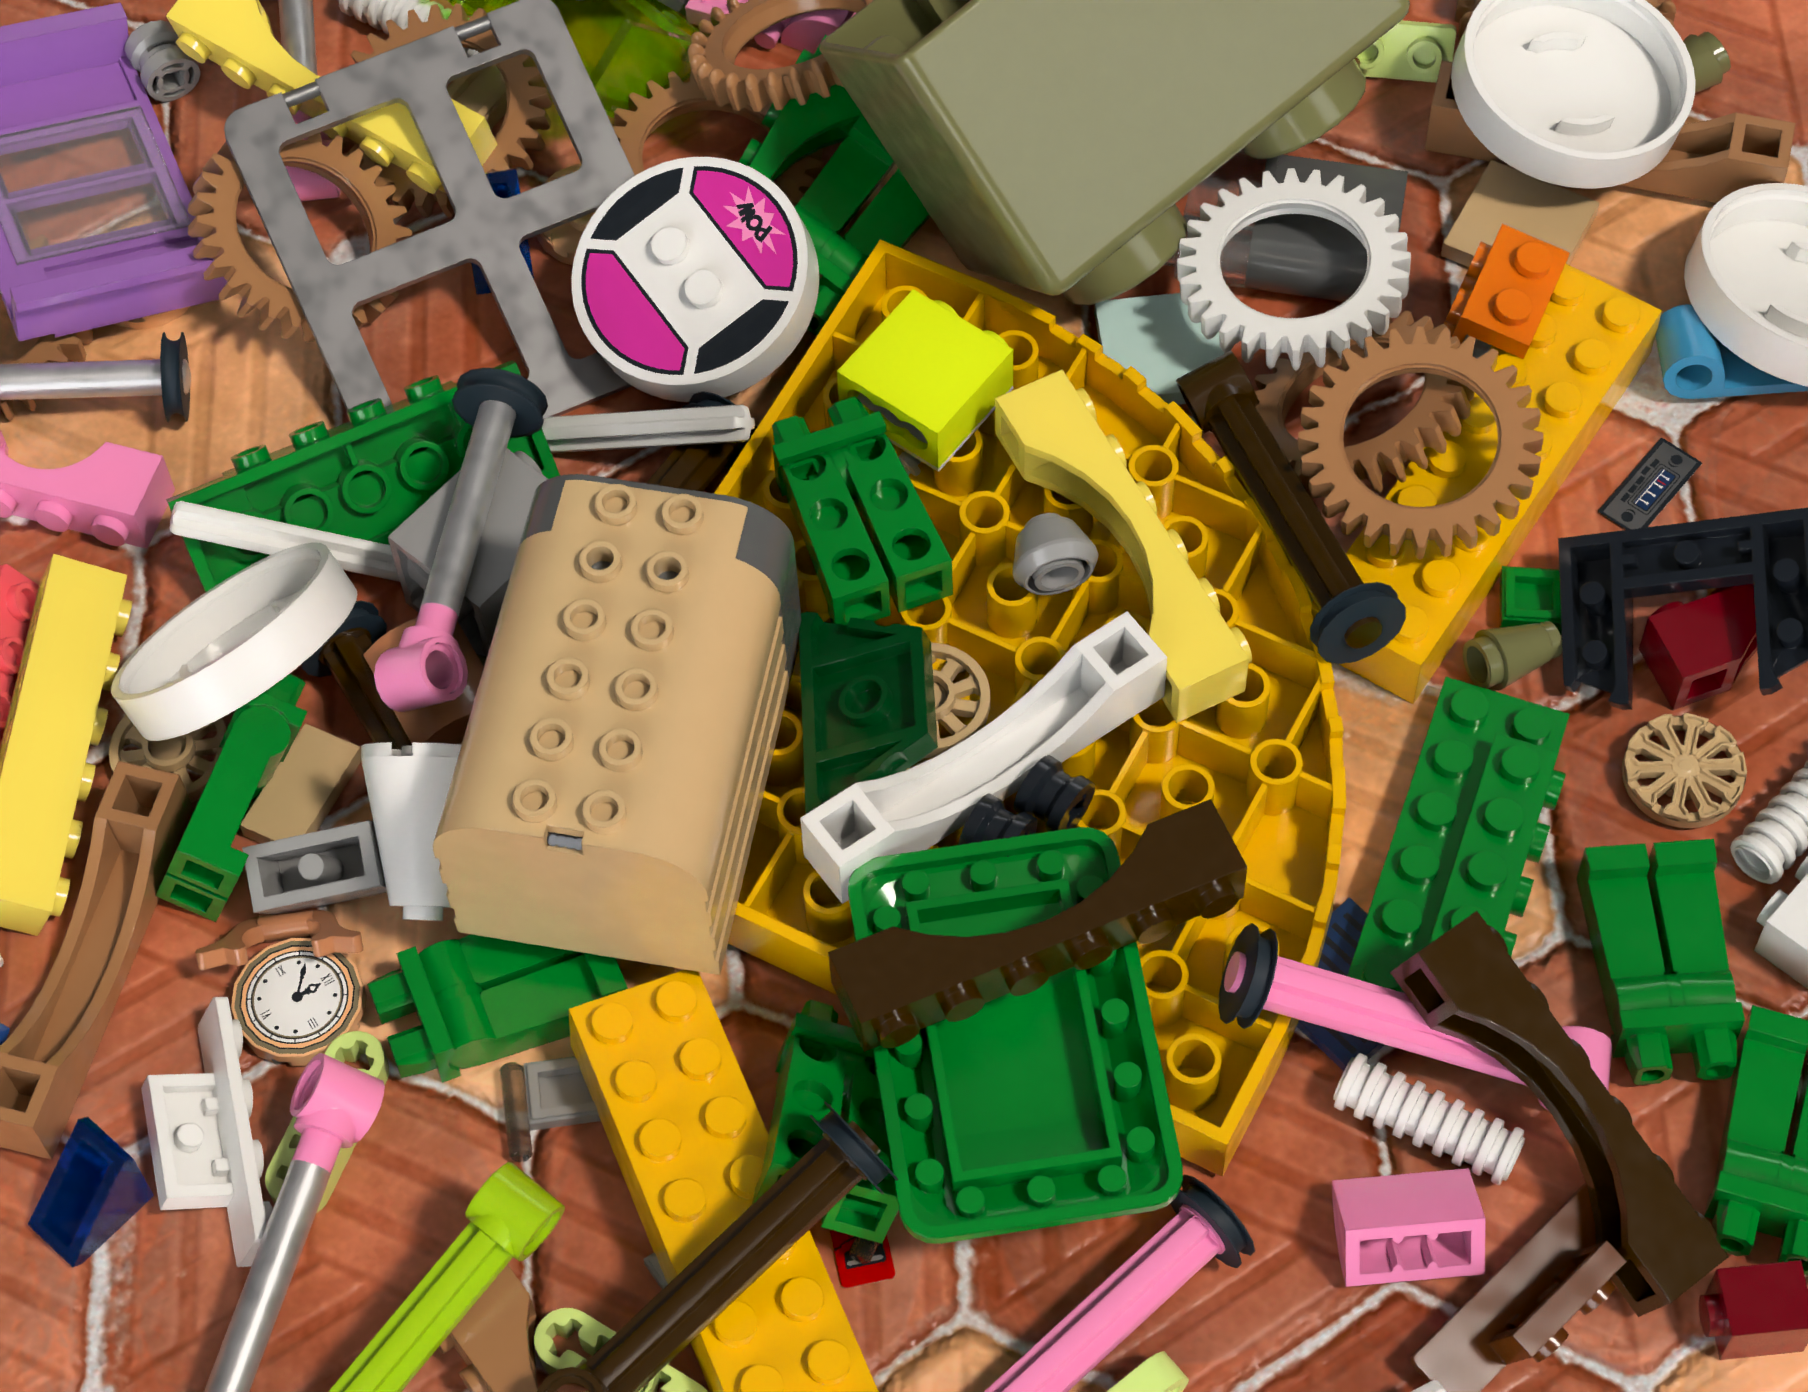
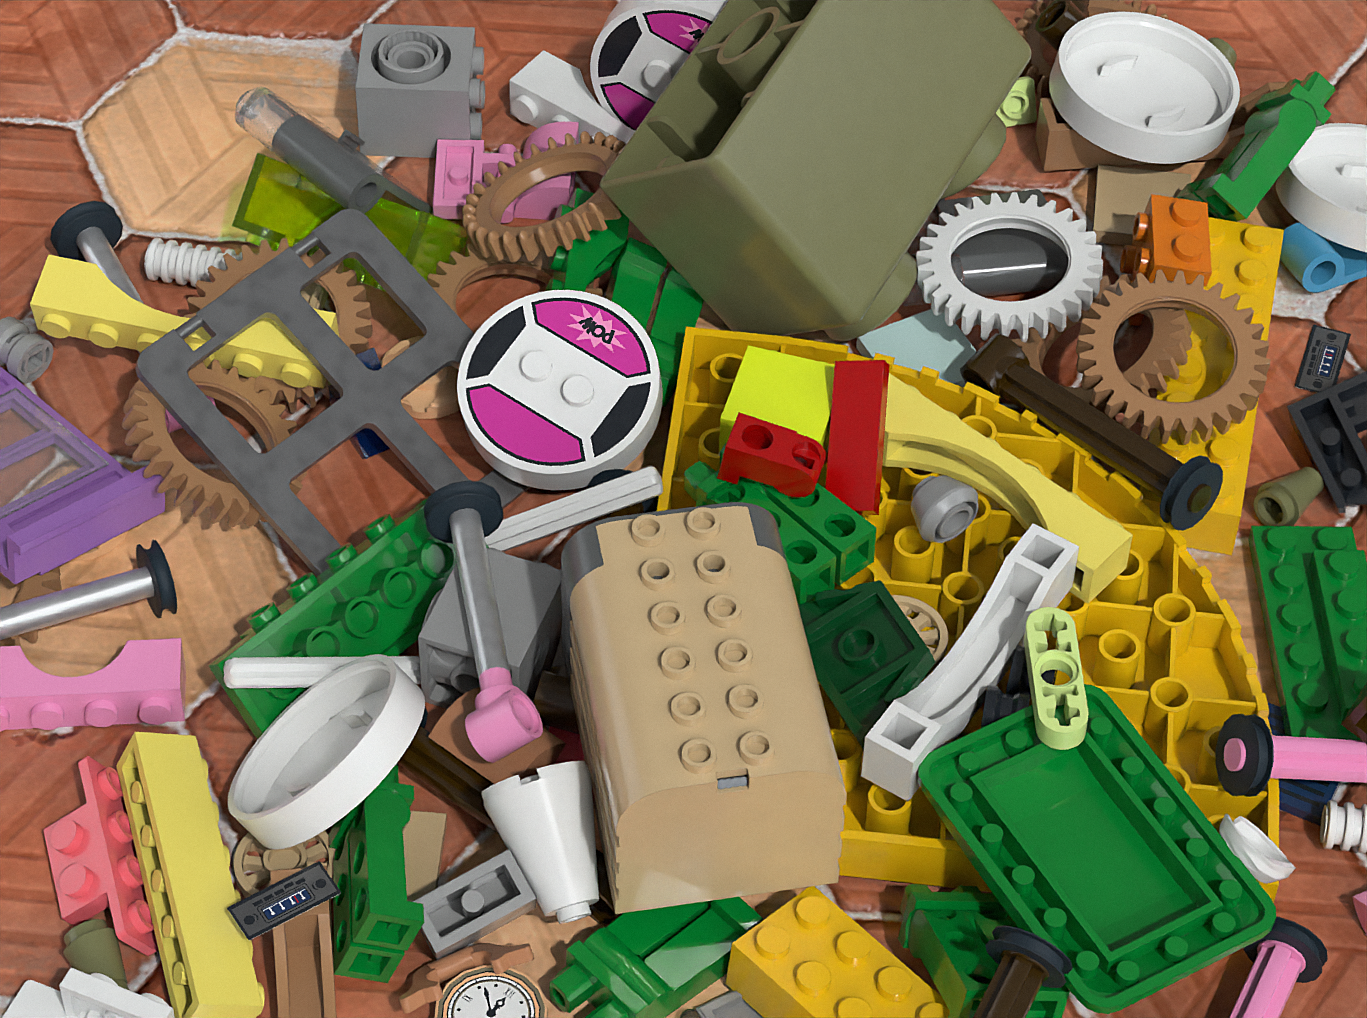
camera: 25 degrees left, 10 degrees down
dark brown arch [828,799,1247,1052] -> none
green tile [1499,566,1562,635] -> none
none -> sticker [227,861,341,940]
none -> red leg [717,412,826,498]
none -> red tile [825,360,890,515]
none -> yellowish green beam [1024,607,1089,750]
none -> green hips [1176,71,1336,222]
none -> white piece [1219,814,1296,884]

